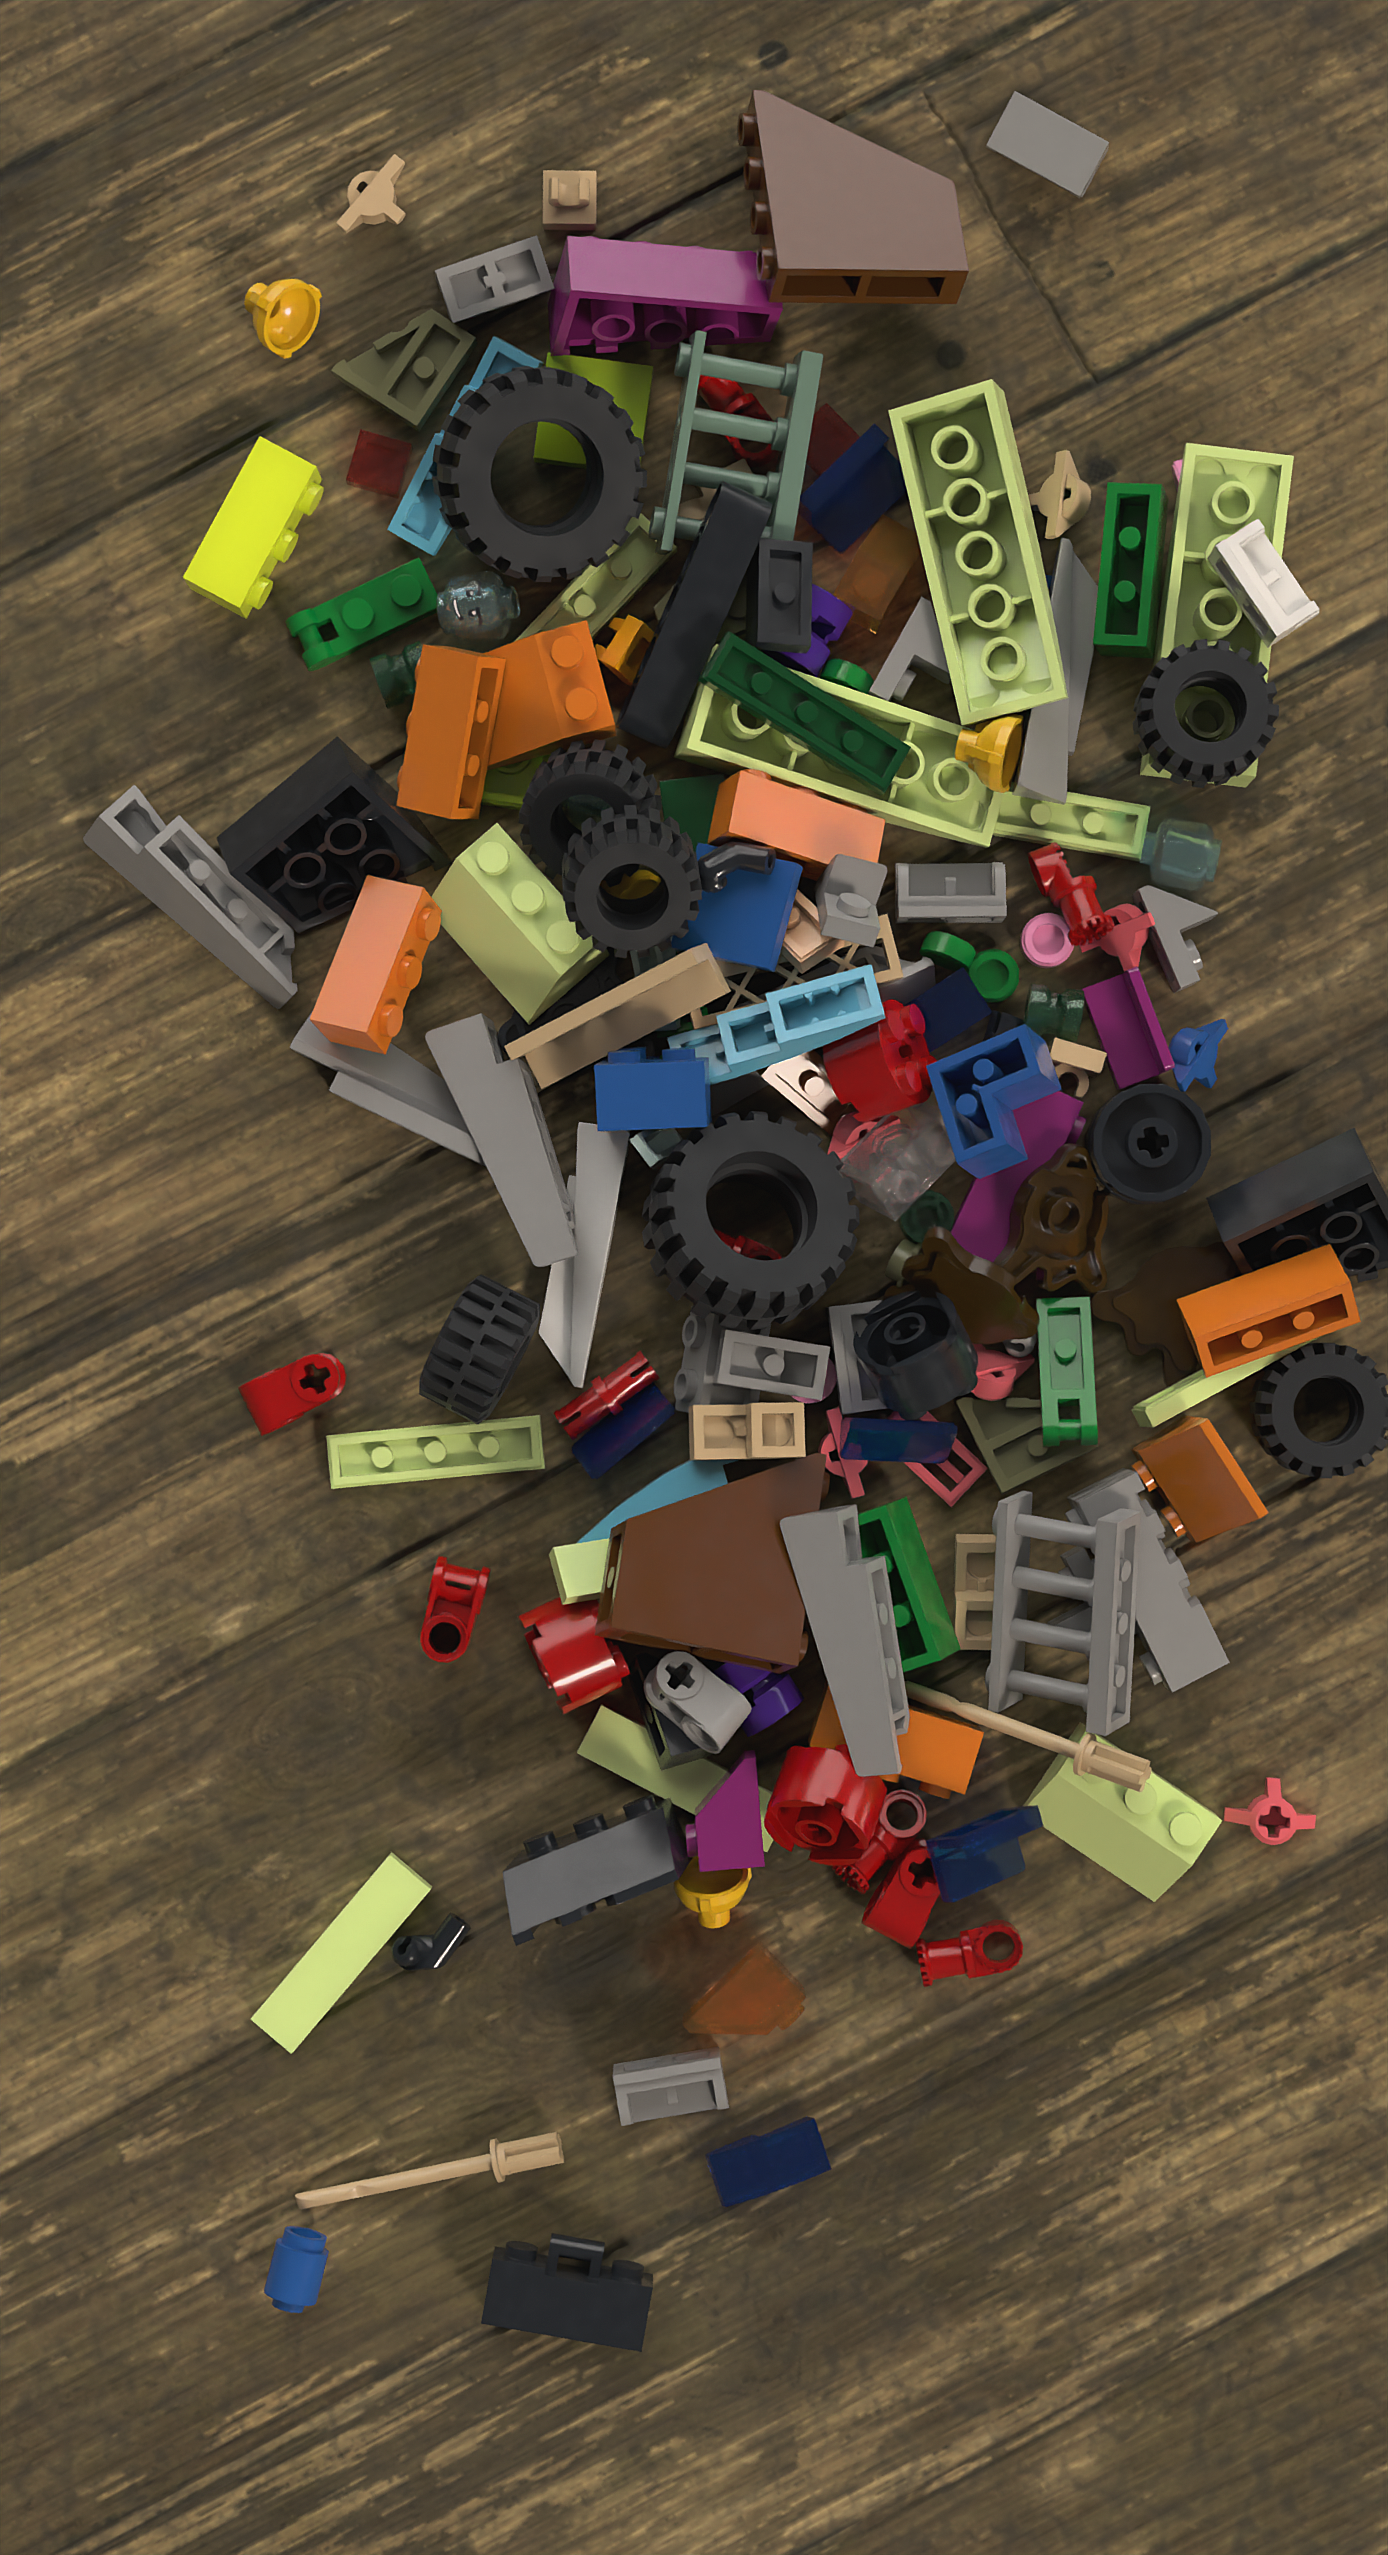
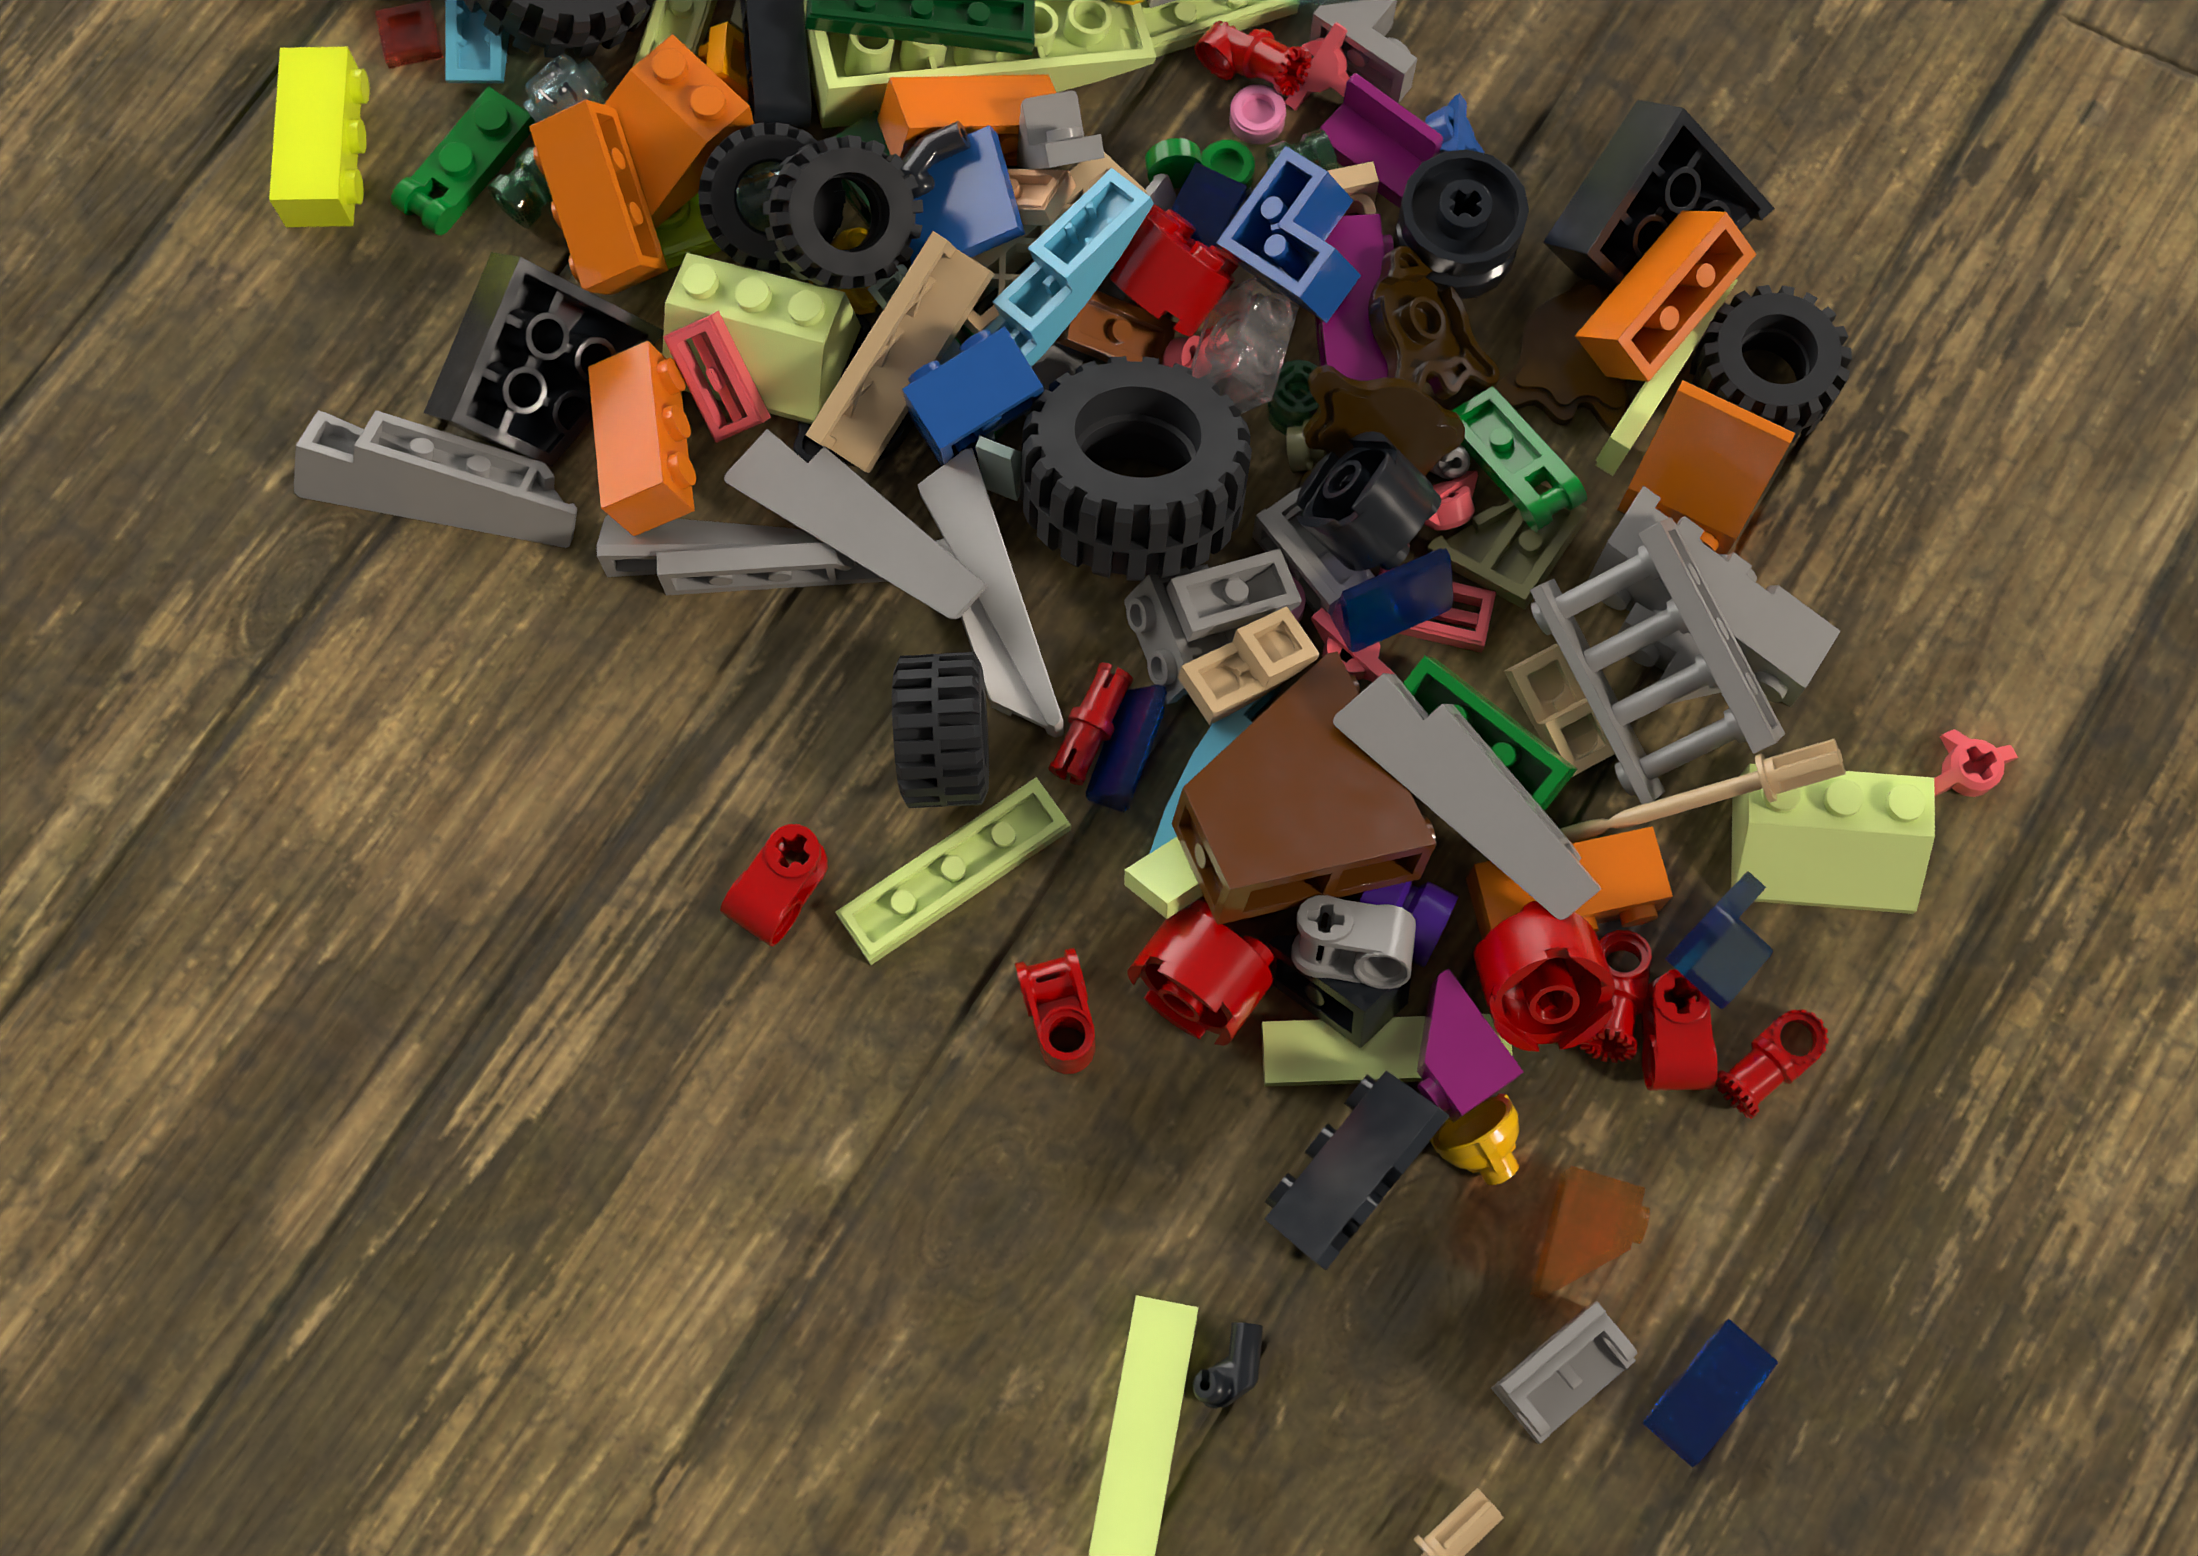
camera: 25 degrees left, 15 degrees down
light grey hinge [895,862,1007,923] -> none
none -> coral tile [663,311,771,443]

